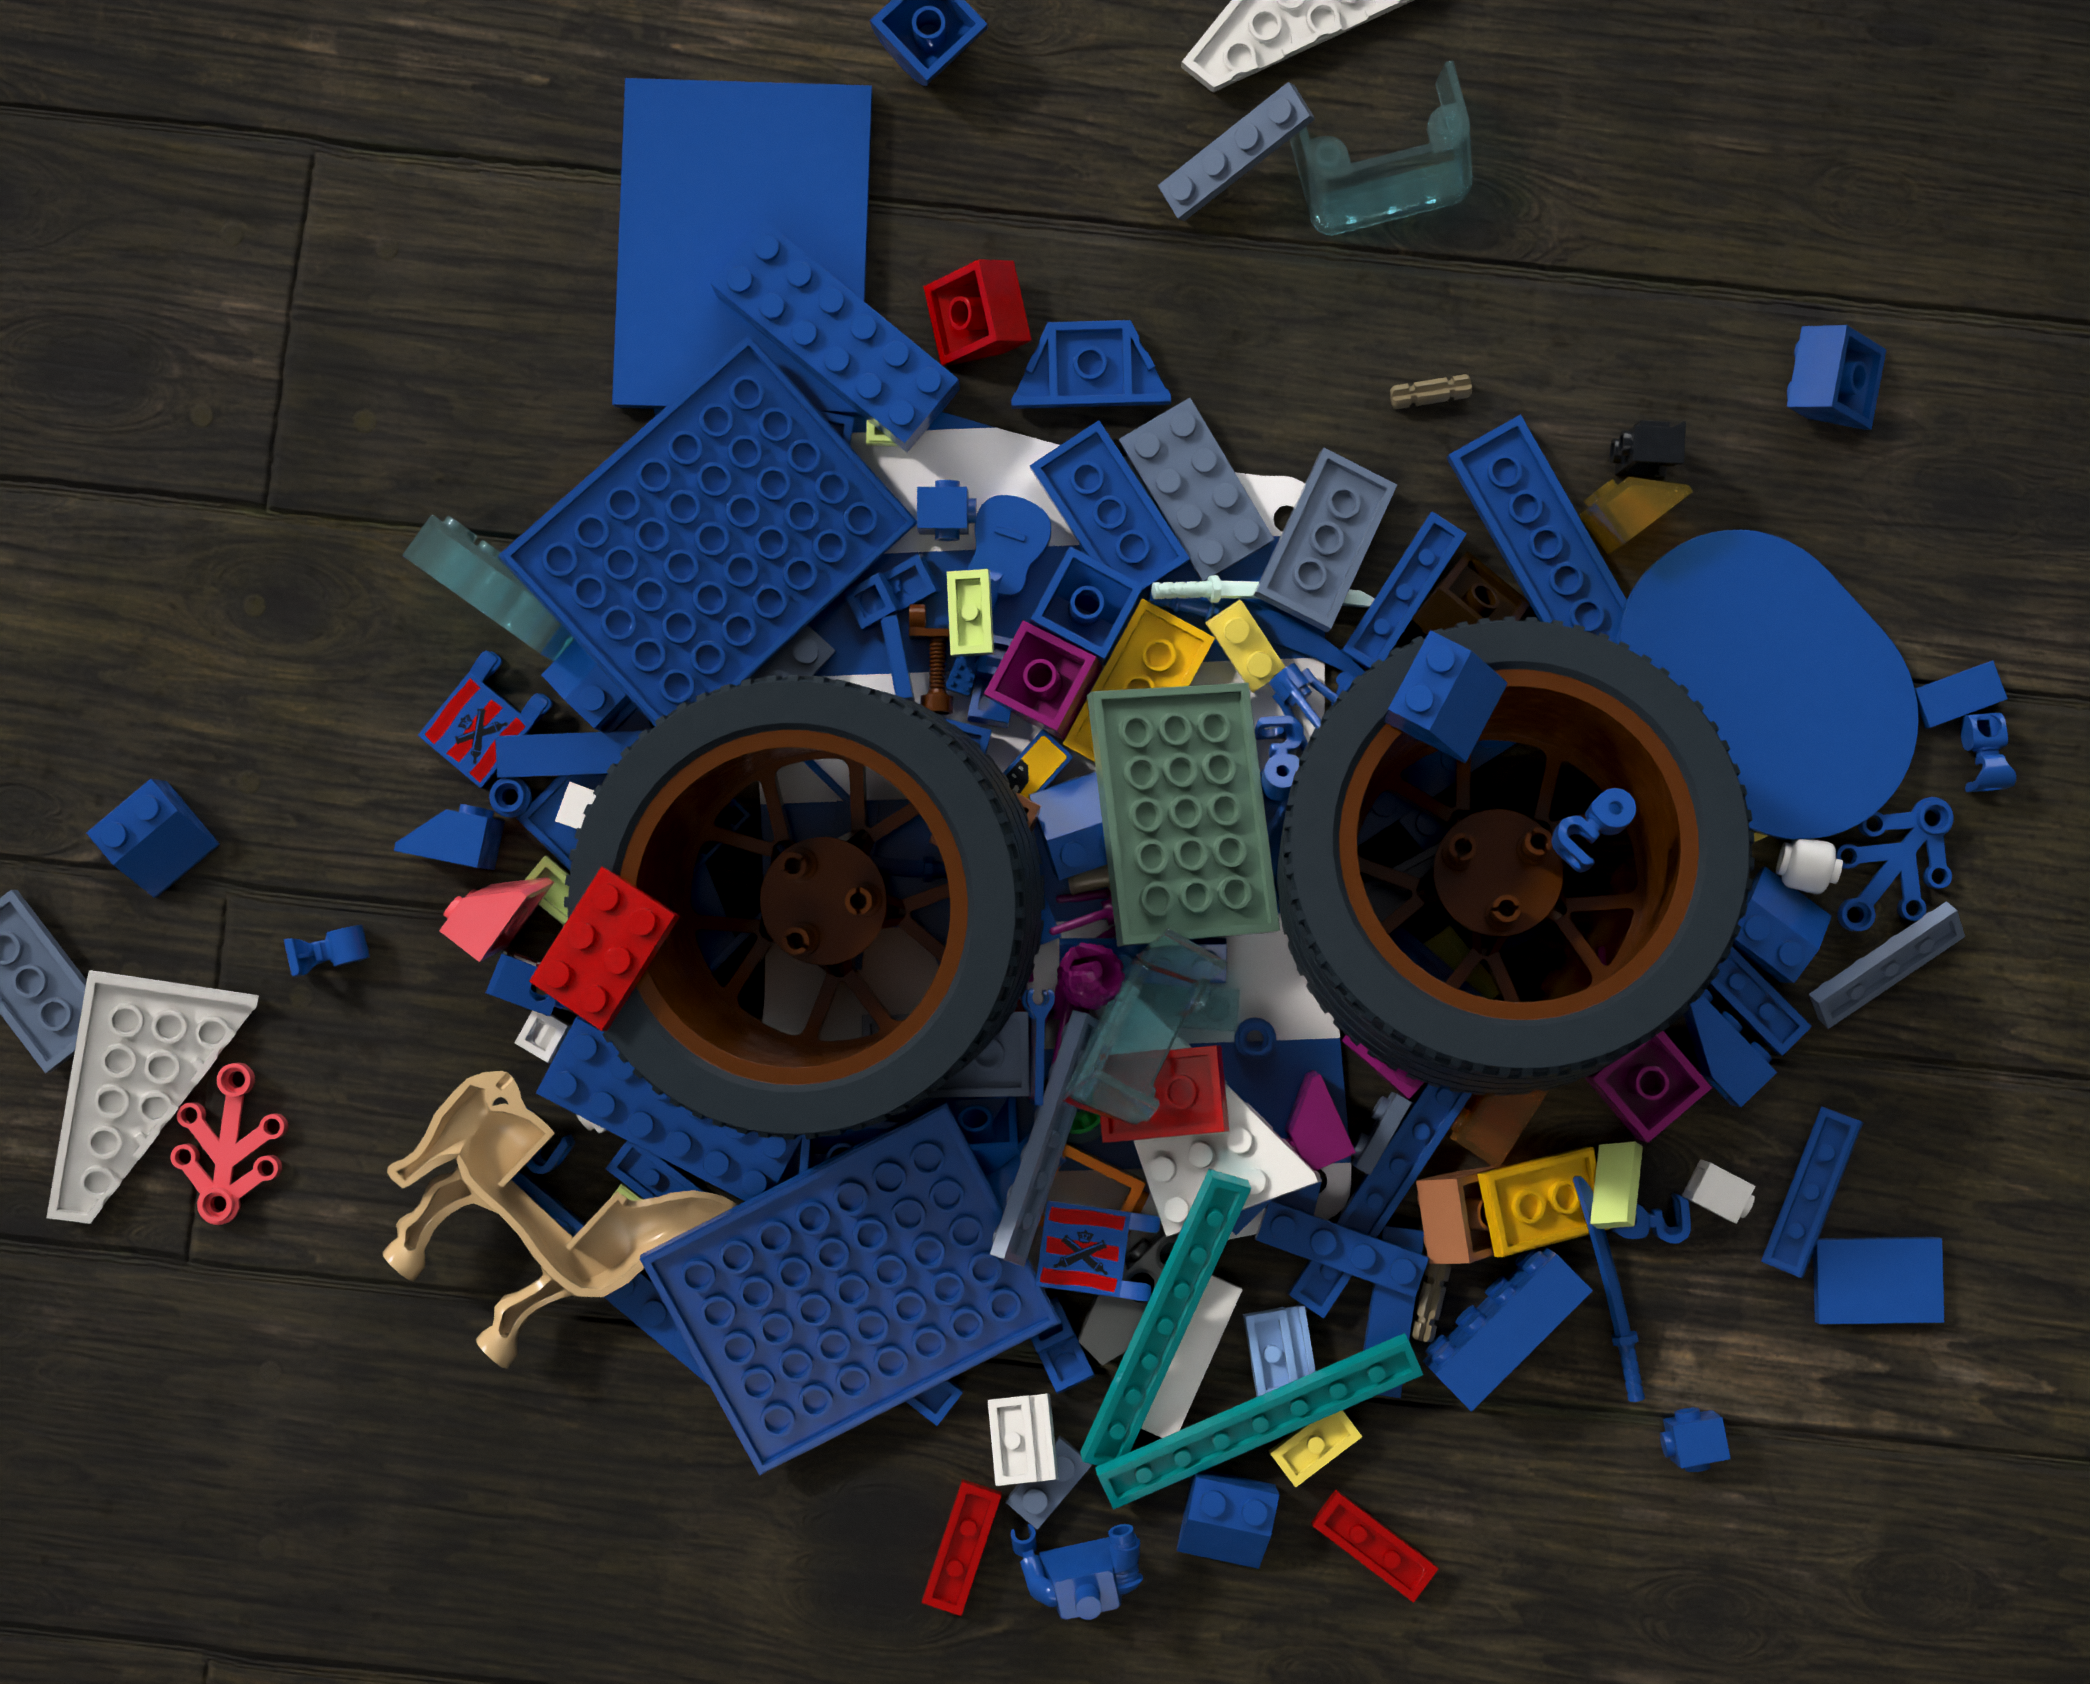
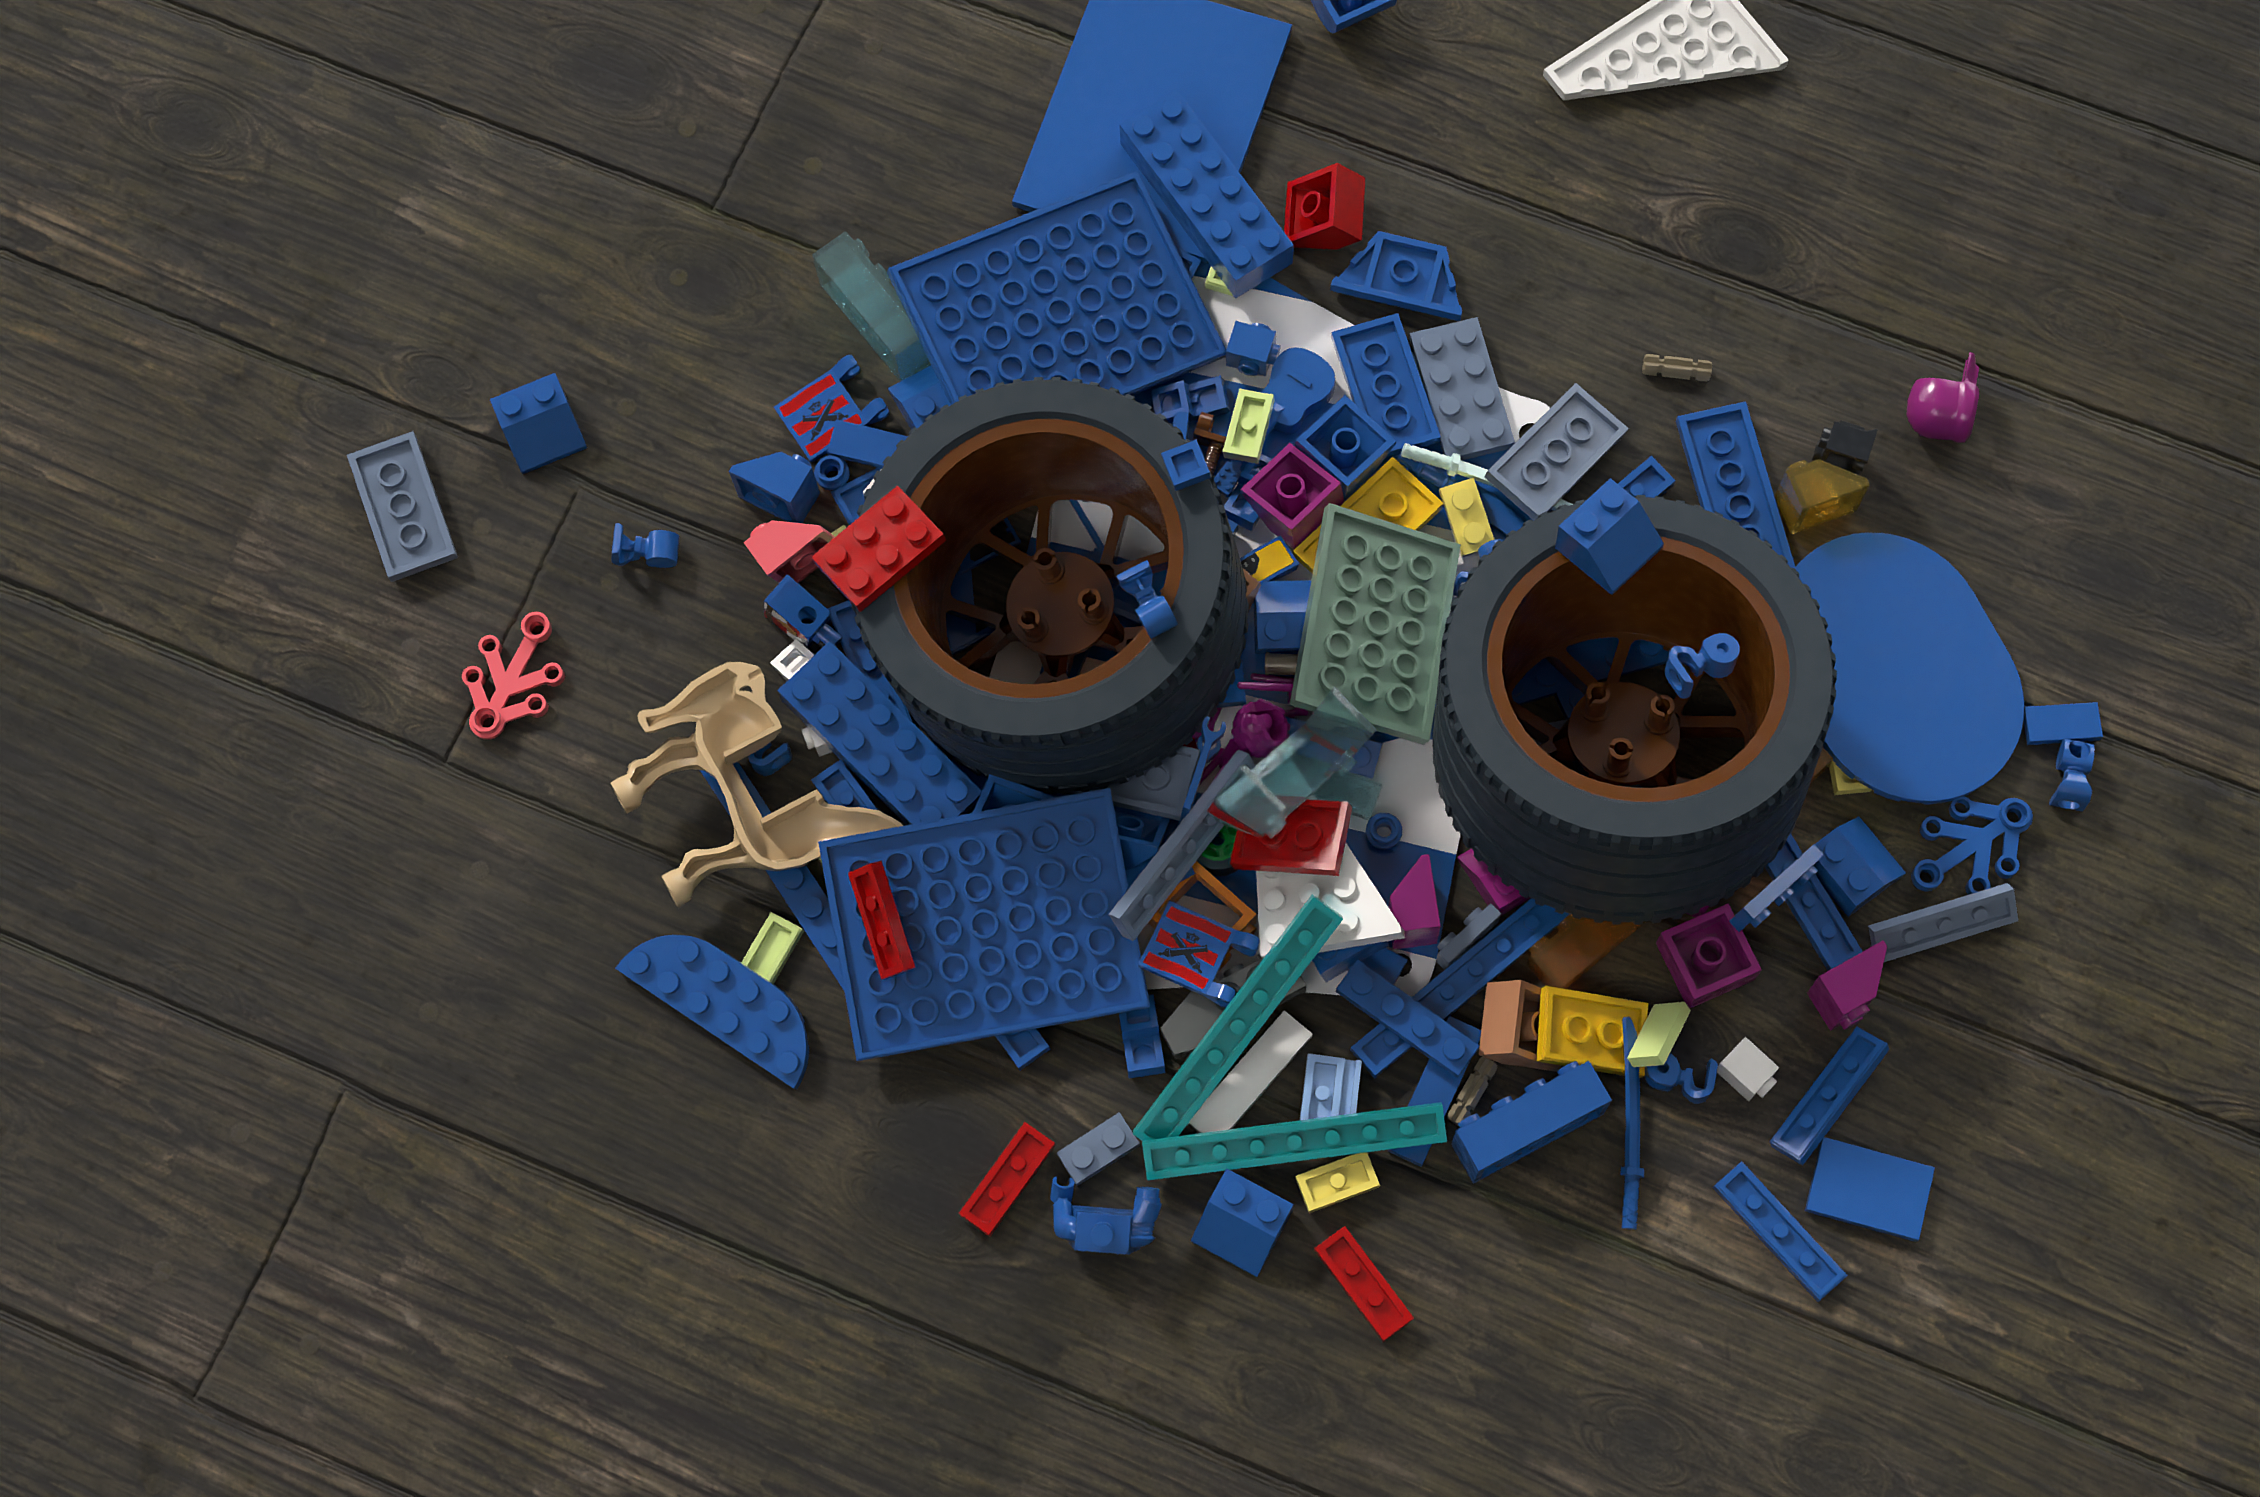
camera: 25 degrees right, 15 degrees down
white wing [46,970,259,1224] -> none
white plate [988,1393,1059,1486] -> none
sand blue plate [1158,82,1315,221] -> none
clear light blue windscreen [1290,60,1473,235] -> none
blue brick [1660,1407,1731,1472] -> none
blue slope [1683,989,1777,1107] -> none
white head [1776,839,1843,894] -> none
blue slope [1787,325,1887,430] -> none
none -> blue plate [615,935,809,1089]
none -> yellowish green tile [741,912,804,984]
none -> red plate [848,861,916,980]
none -> blue leg [1117,560,1178,639]
none -> blue plate [1161,439,1211,491]
none -> blue tile [1713,1161,1848,1302]
none -> plate [1729,844,1824,932]
none -> magenta slope [1807,940,1887,1031]
none -> magenta piece [1906,352,1979,443]

